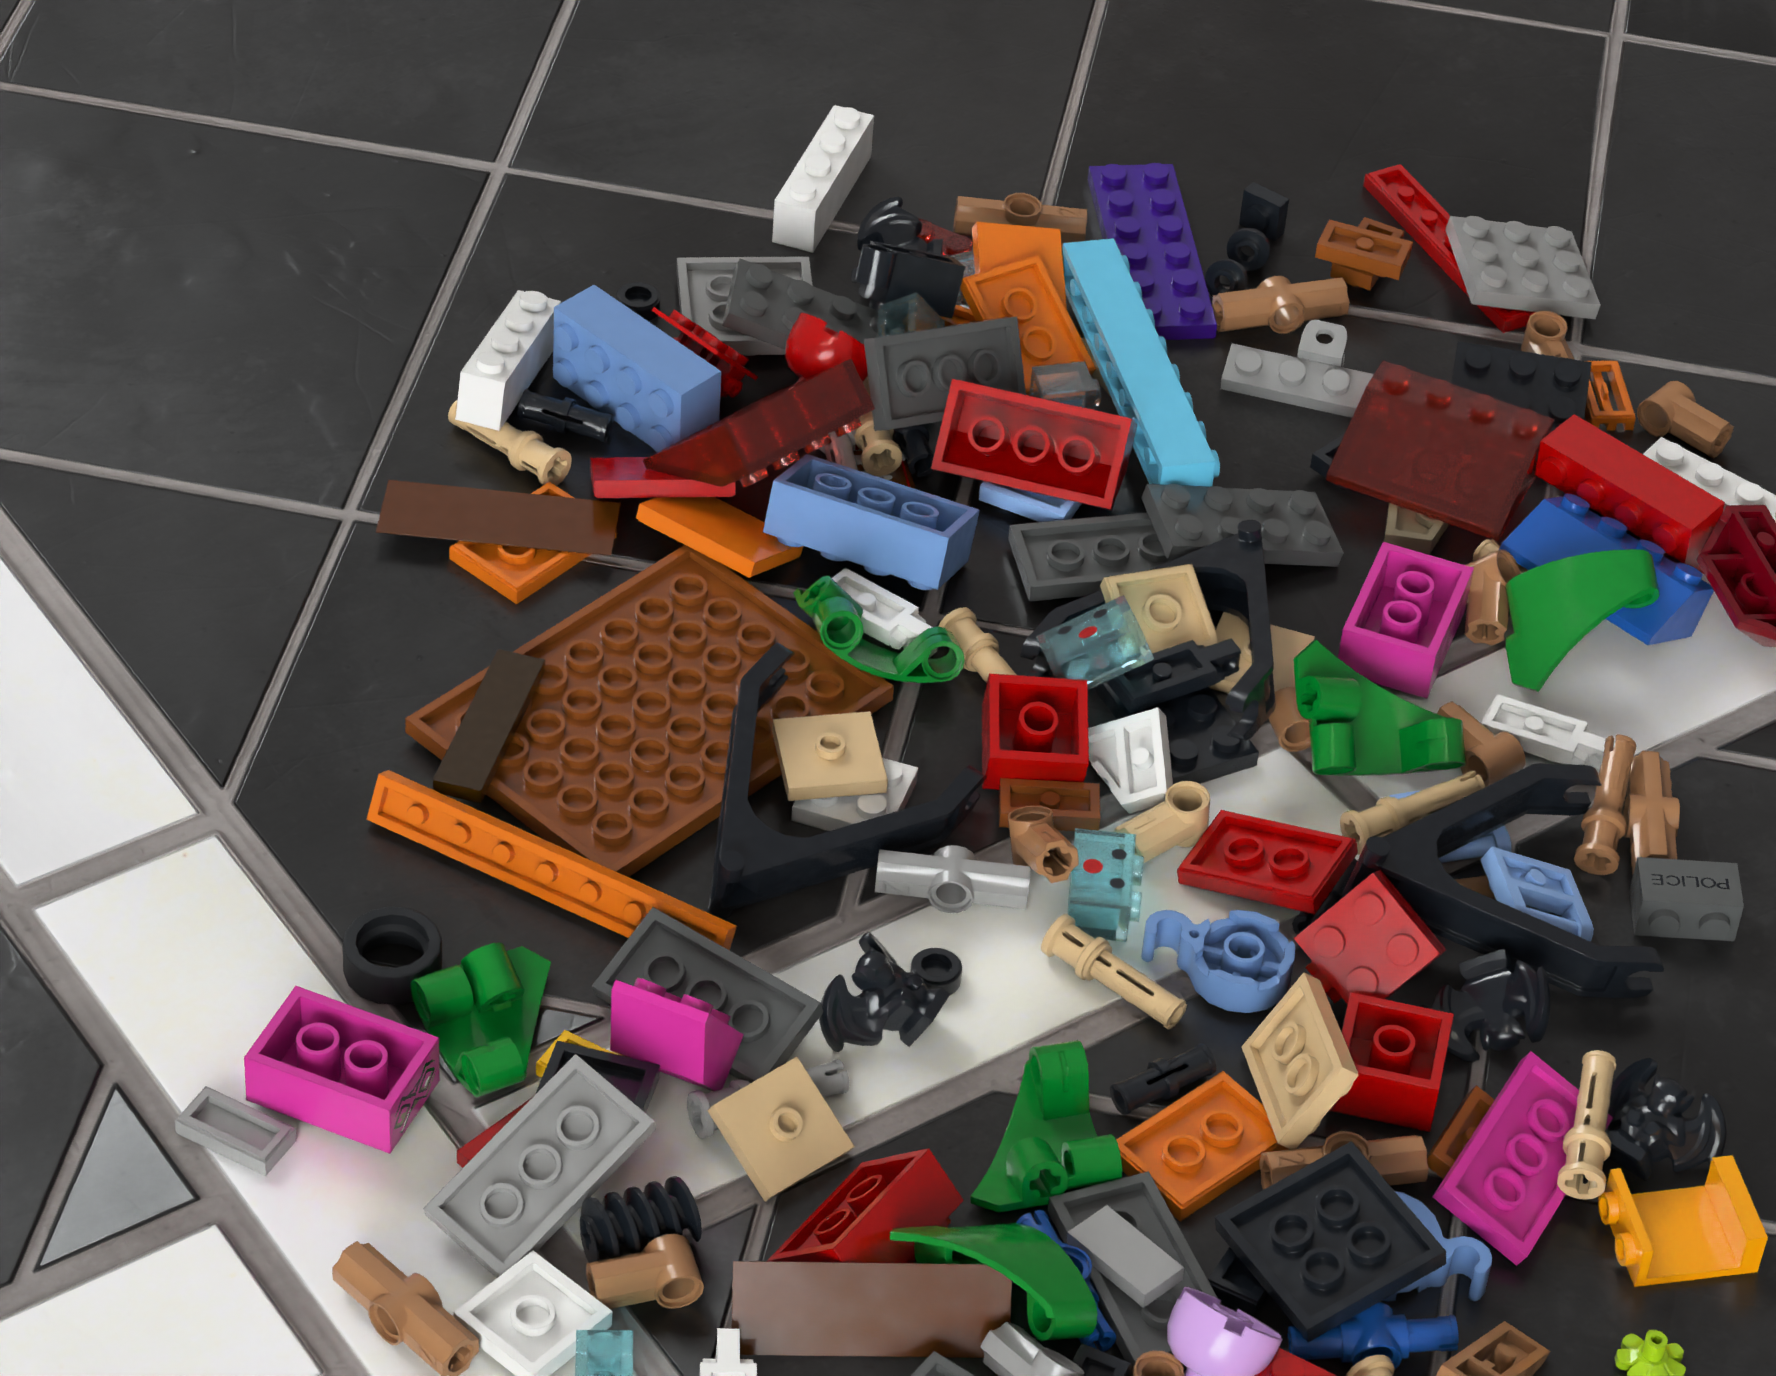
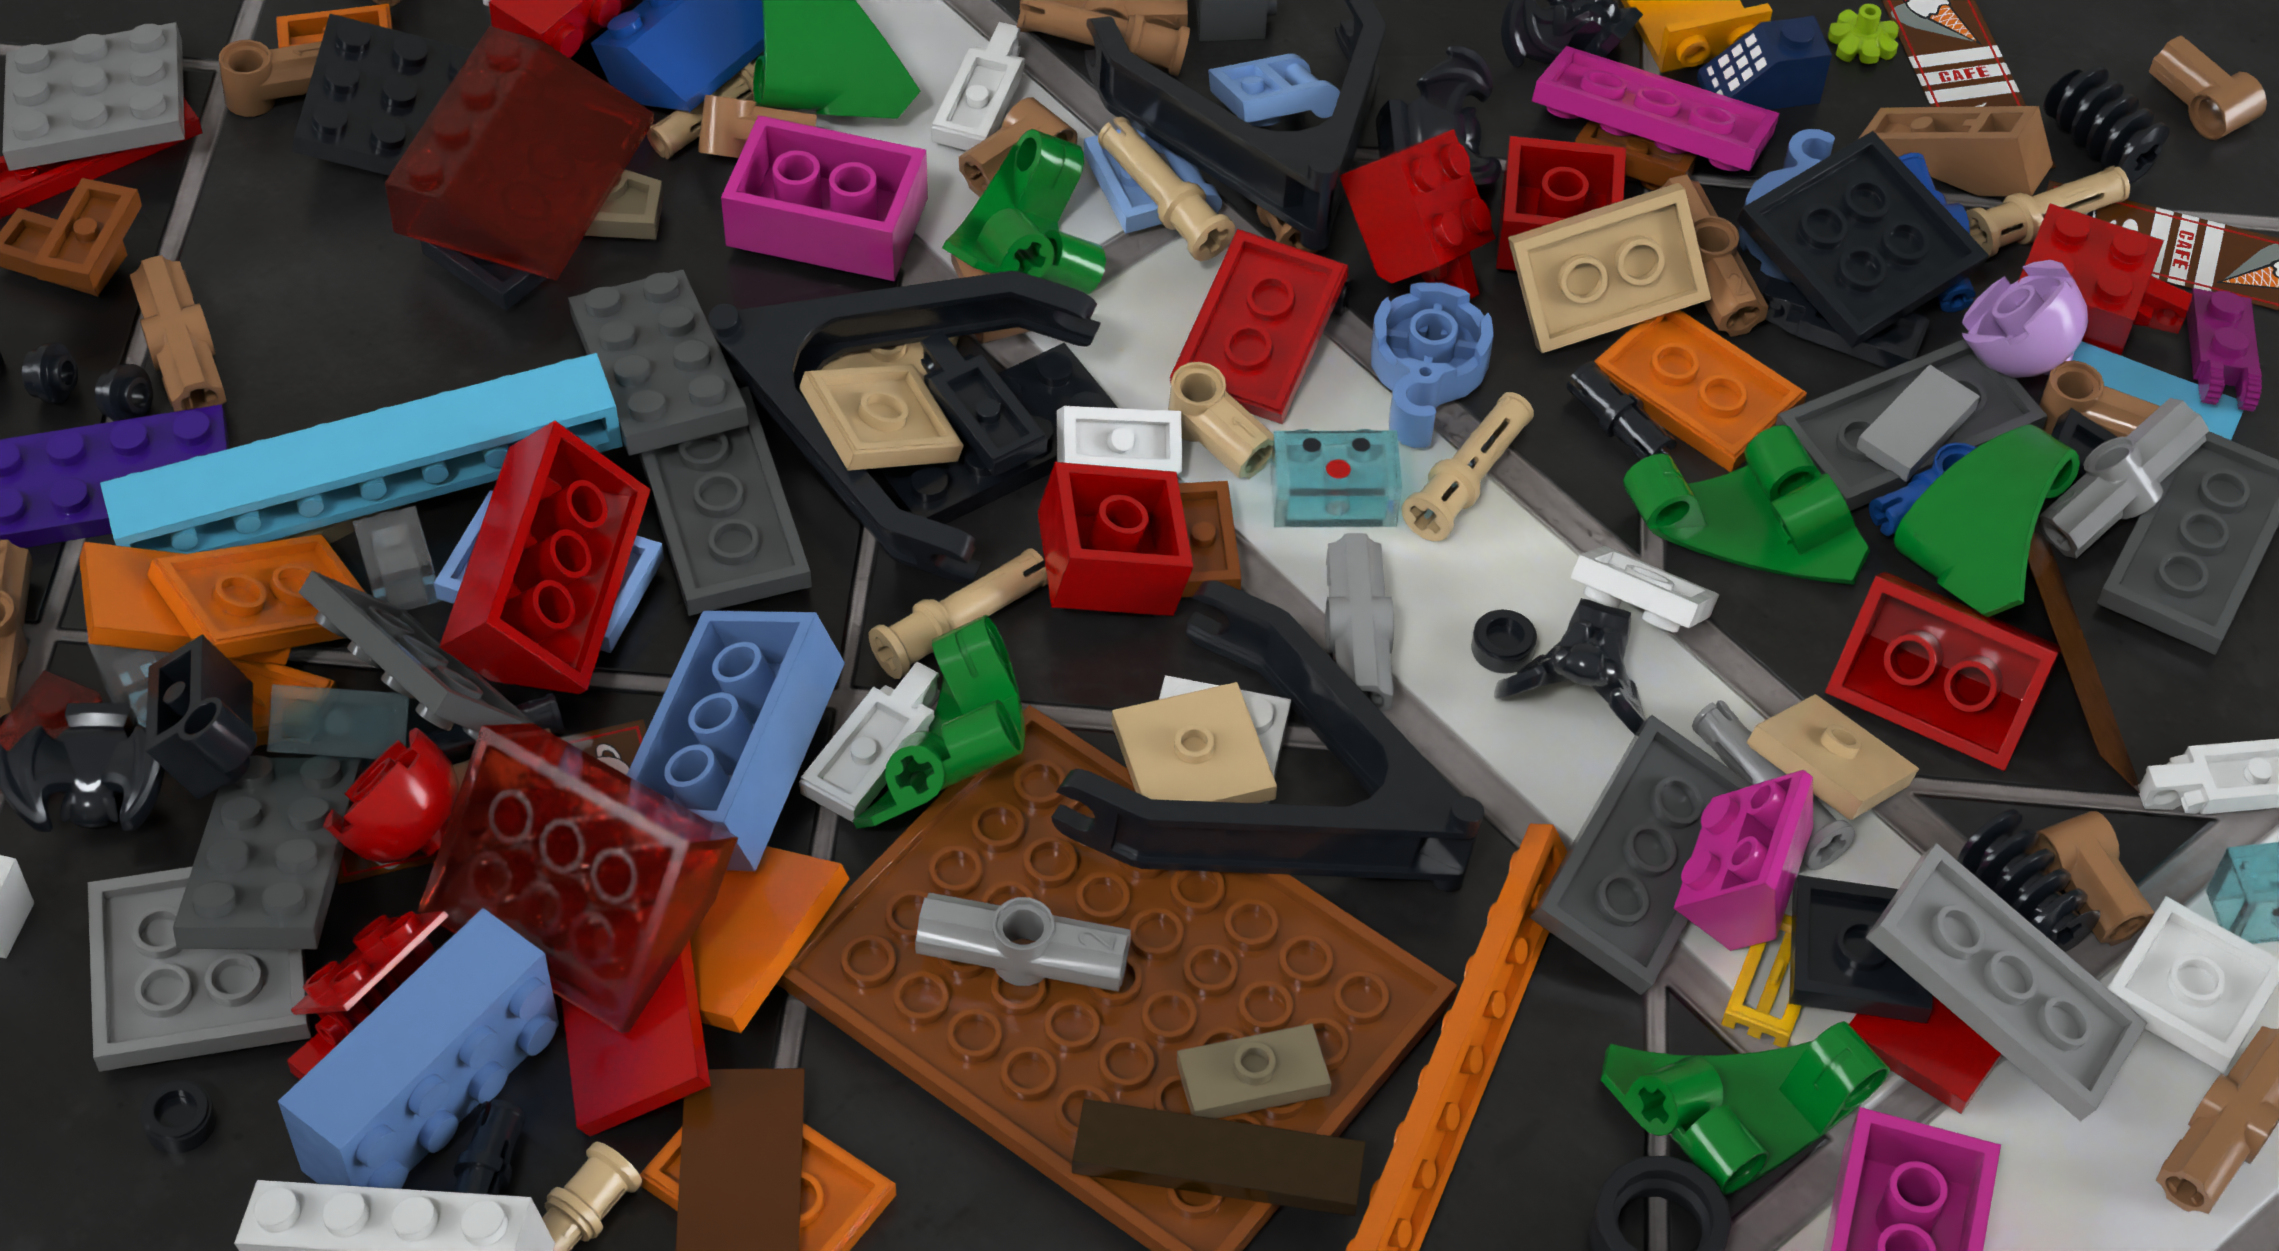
camera: 95 degrees left, 10 degrees up
medium nougat piece [1008,806,1079,883] -> none
clear light blue brick [1035,595,1154,690] -> none
light grey plate [1220,319,1407,427] -> none
tan pin [1557,1050,1616,1200] -> none
none -> light grey piece [915,892,1131,992]
none -> dark tan plate [1176,1023,1331,1119]
none -> white plate [1570,546,1719,632]
none -> dark blue slope [1697,16,1832,110]

